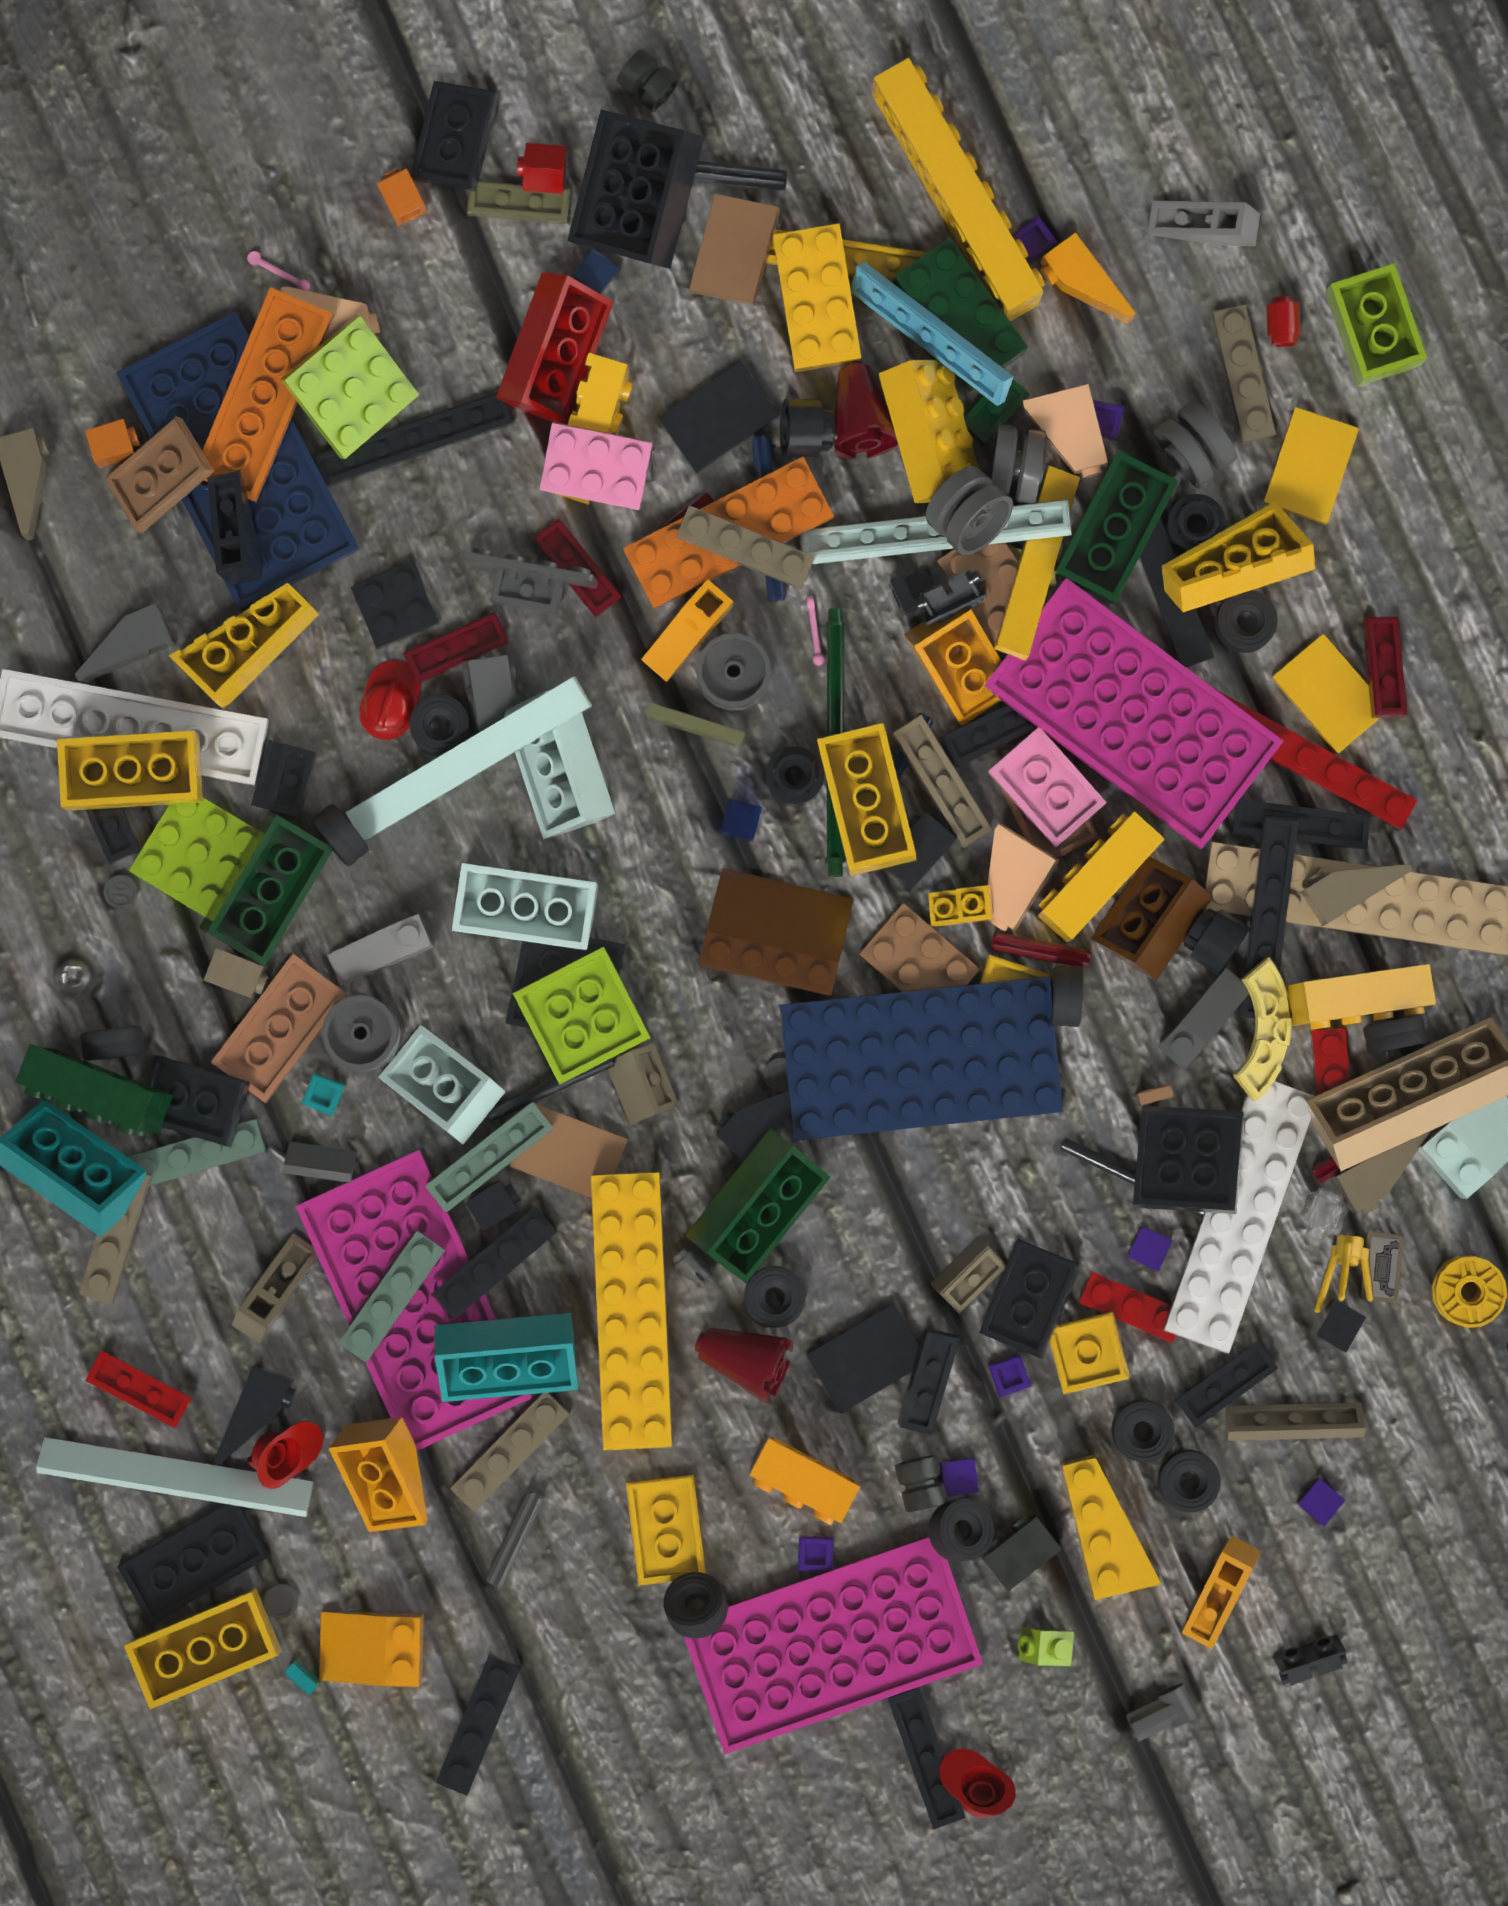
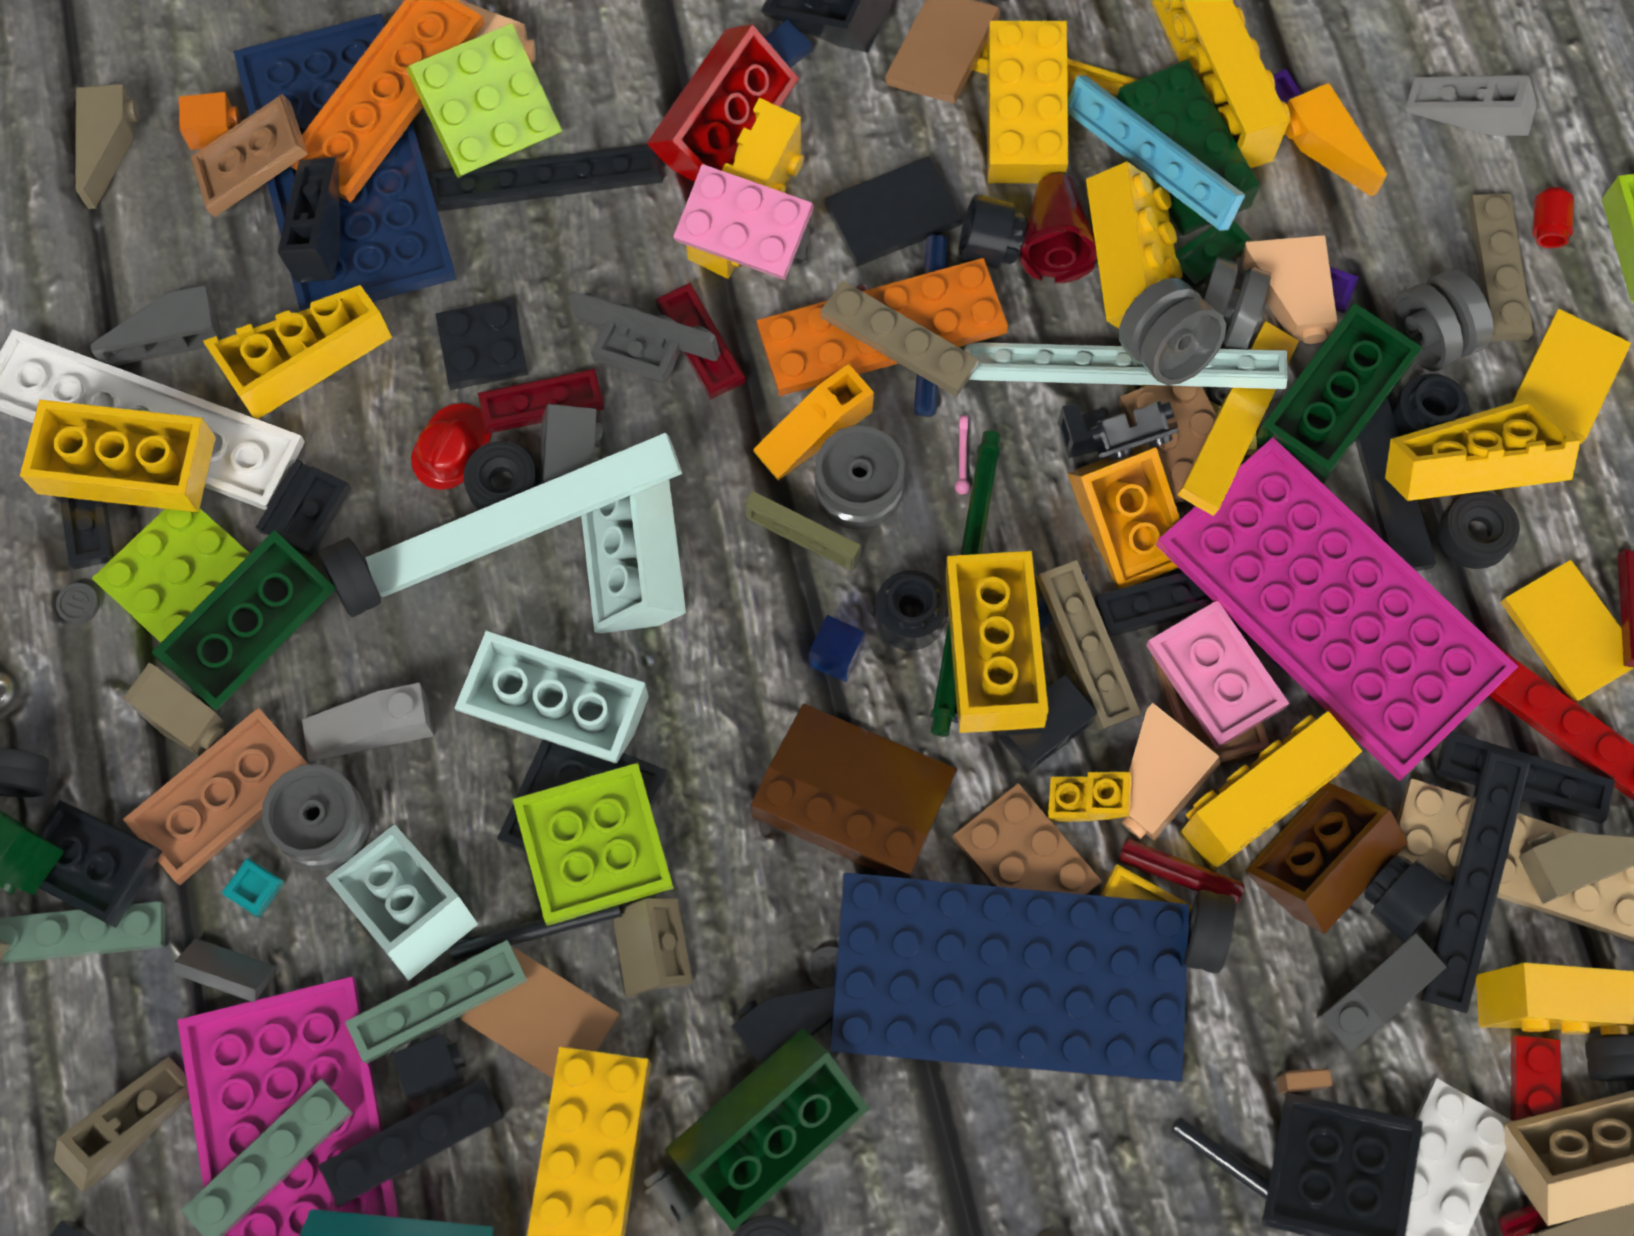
camera: 10 degrees right, 15 degrees down
light yellow tile [1233,957,1292,1101] -> none

